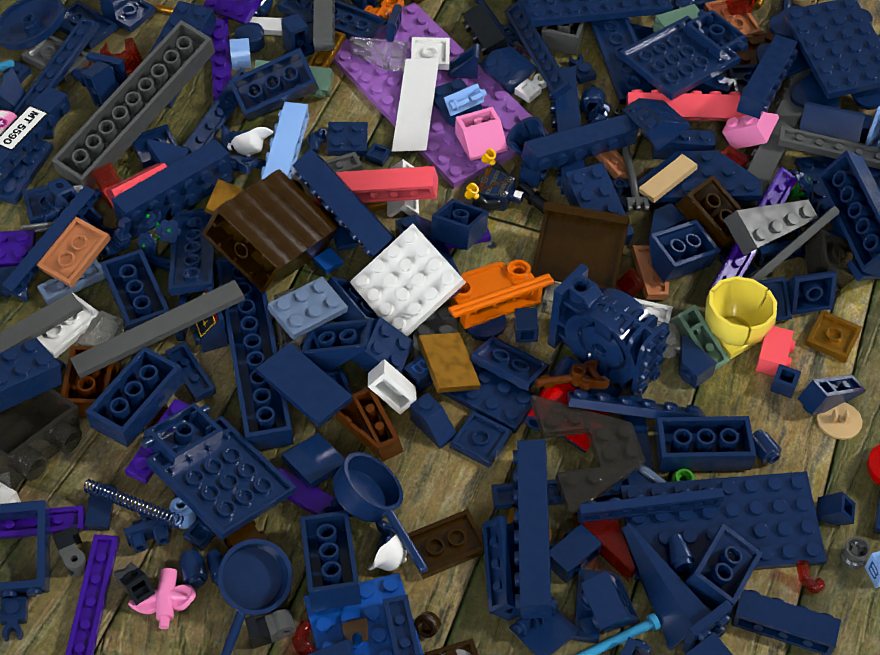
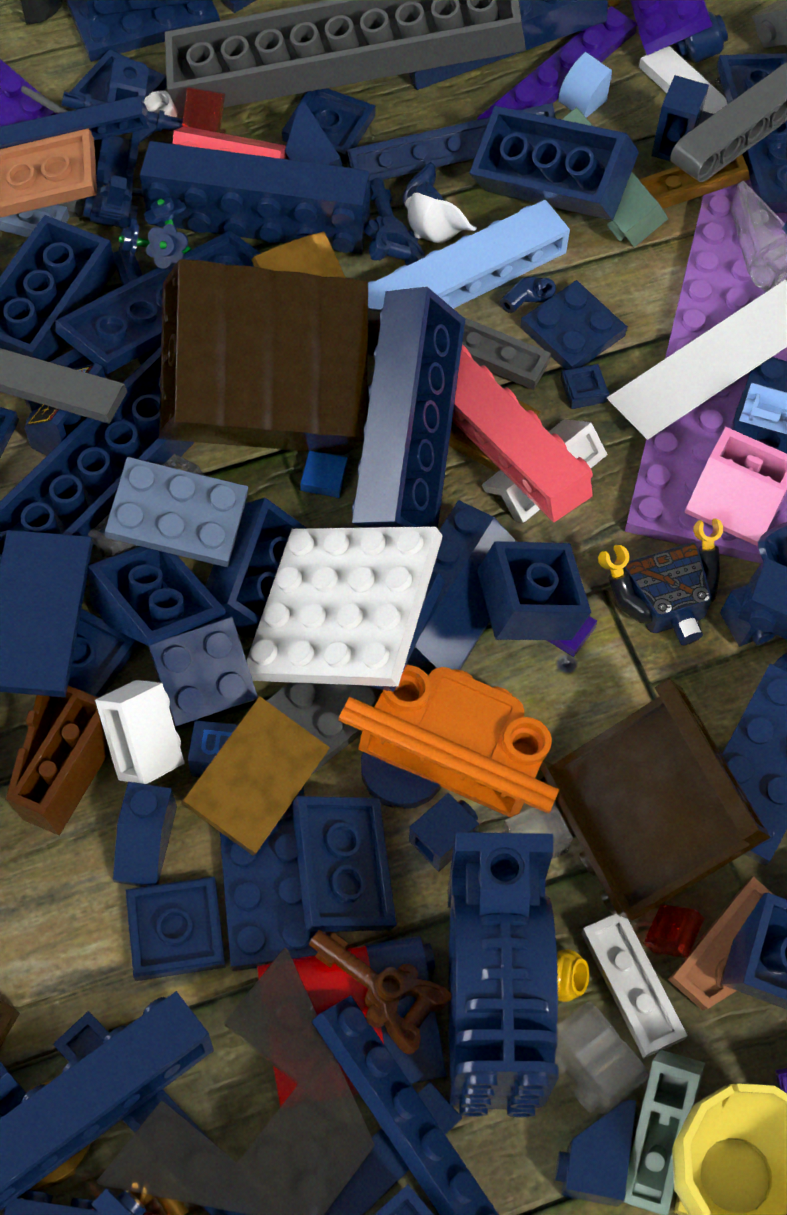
camera: 50 degrees right, 10 degrees up
dark blue hair [235,22,265,53] -> none
black axle [516,183,548,214] -> none

